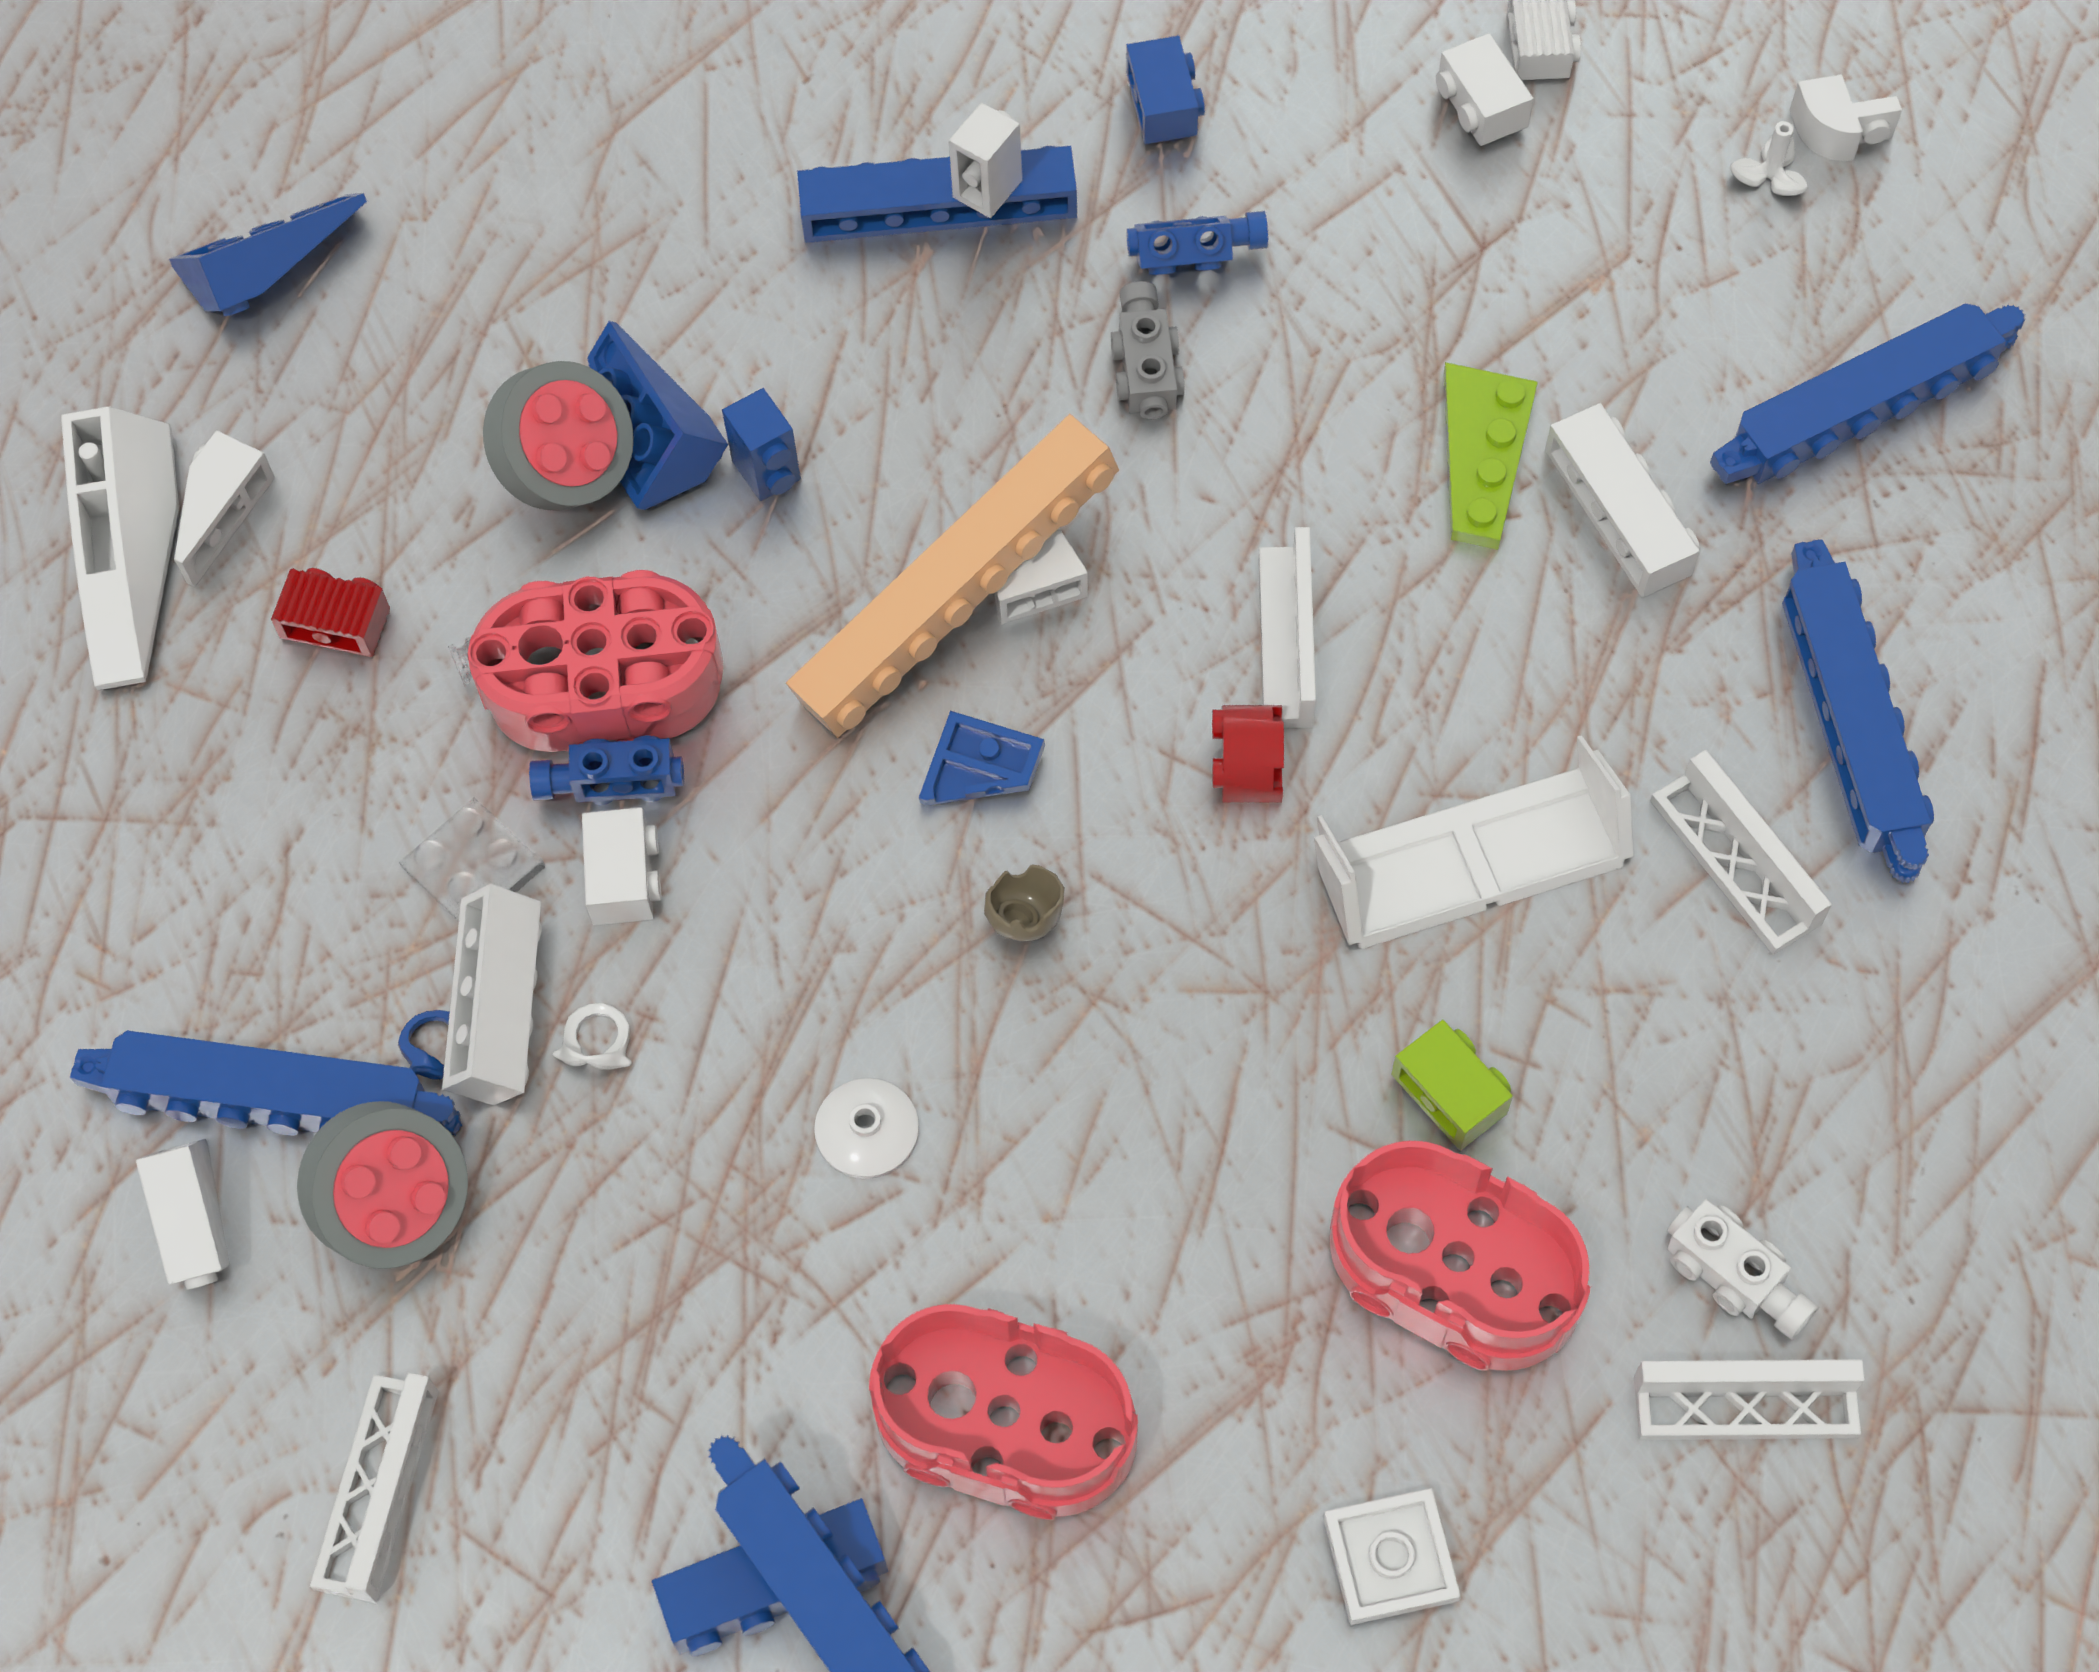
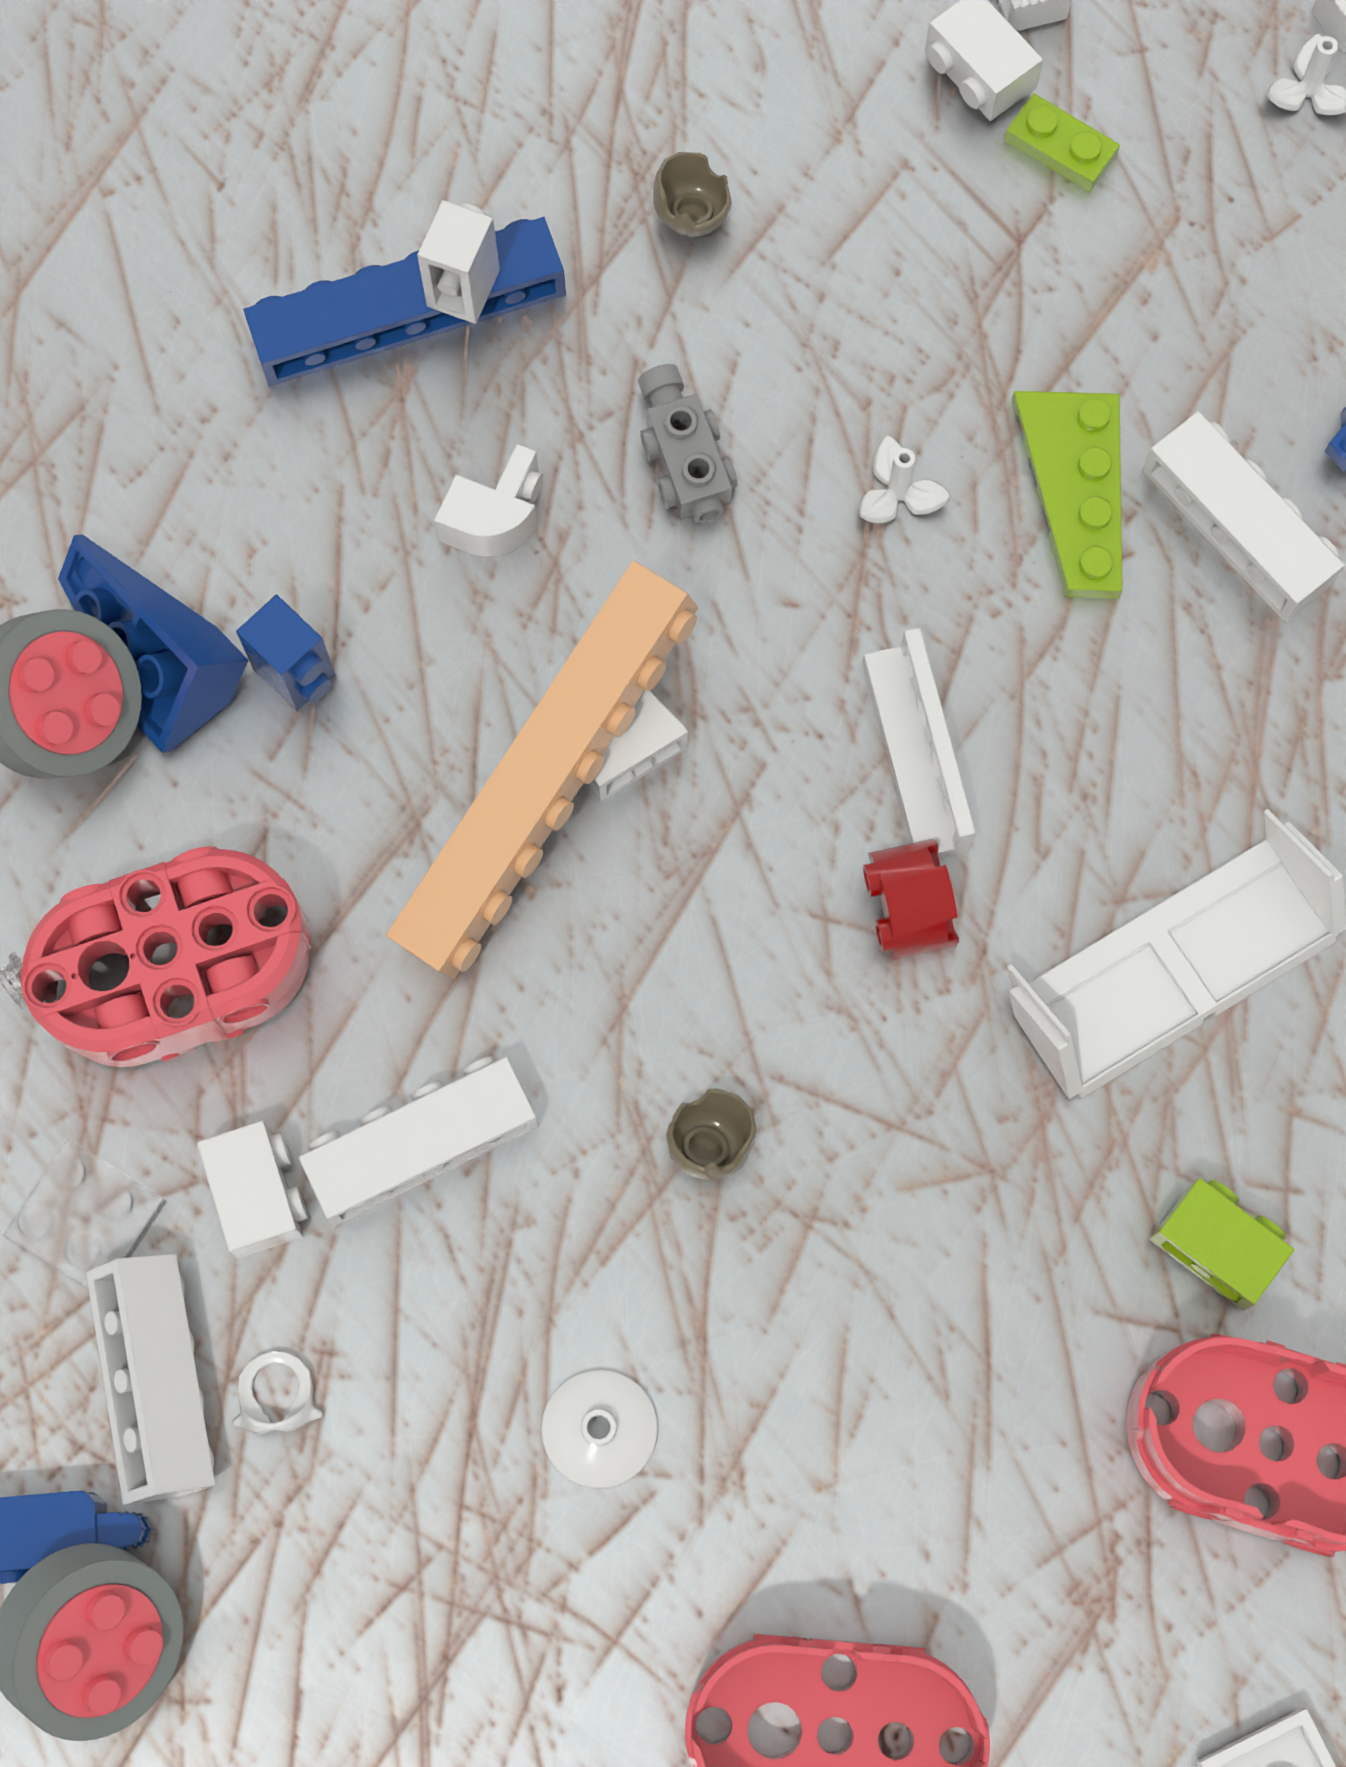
camera: 15 degrees left, 10 degrees up
blue piece [398,1010,450,1080] -> none
blue brick [529,735,684,805] -> none
blue wing [919,711,1045,806] -> none
blue brick [1126,35,1205,144] -> none
blue brick [1126,211,1268,275] -> none
none -> white brick [298,1056,539,1227]
none -> white brick [434,444,543,557]
none -> dark tan hair [653,152,732,237]
none -> white plant [858,435,950,523]
none -> lime plate [1004,93,1120,193]

